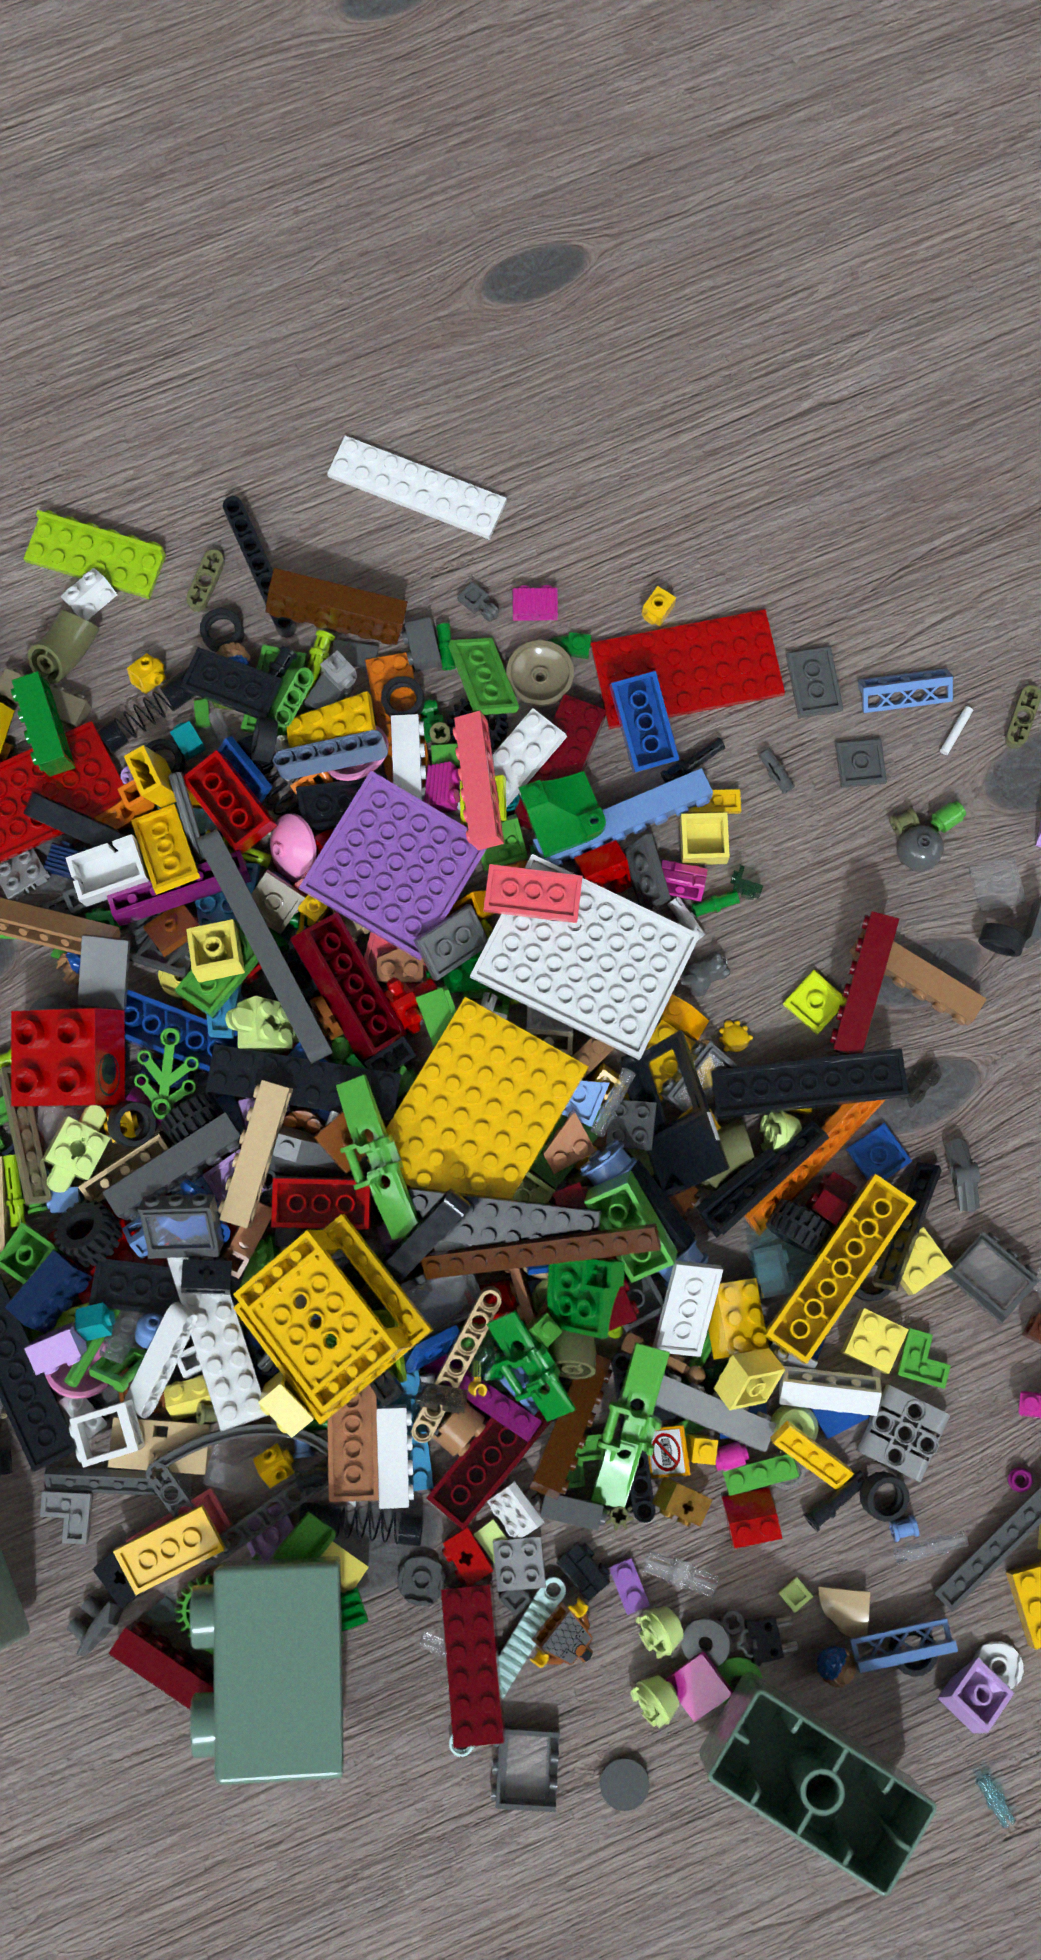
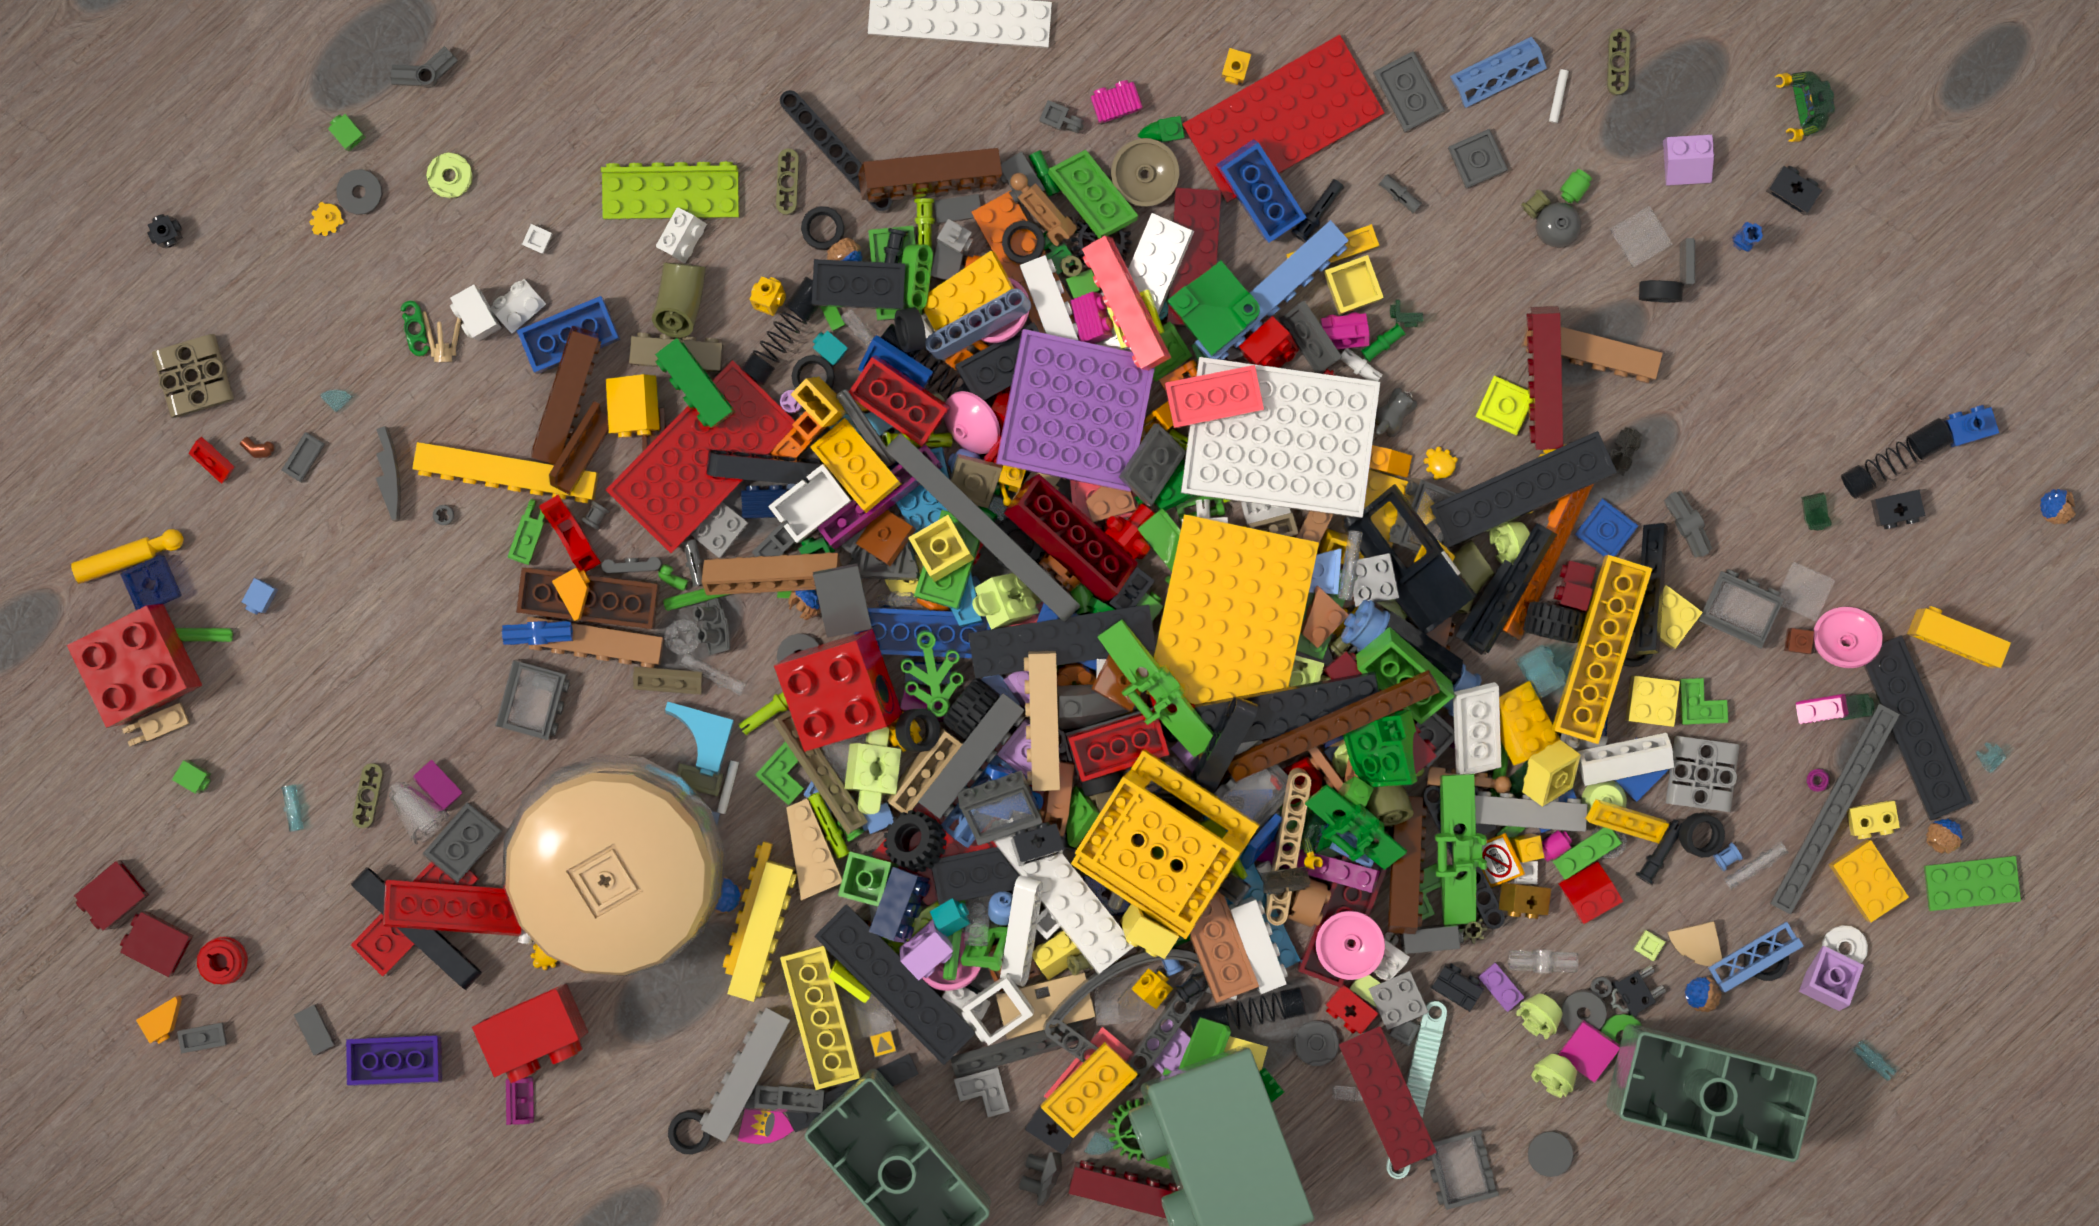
camera: 20 degrees left, 10 degrees up
torso [530,1597,593,1668] -> none
none -> clear axle [876,591,916,609]
none -> medium nougat plate [1010,173,1077,246]
none -> bright pink dish [1316,911,1385,980]
none -> white plate [1514,861,1538,884]

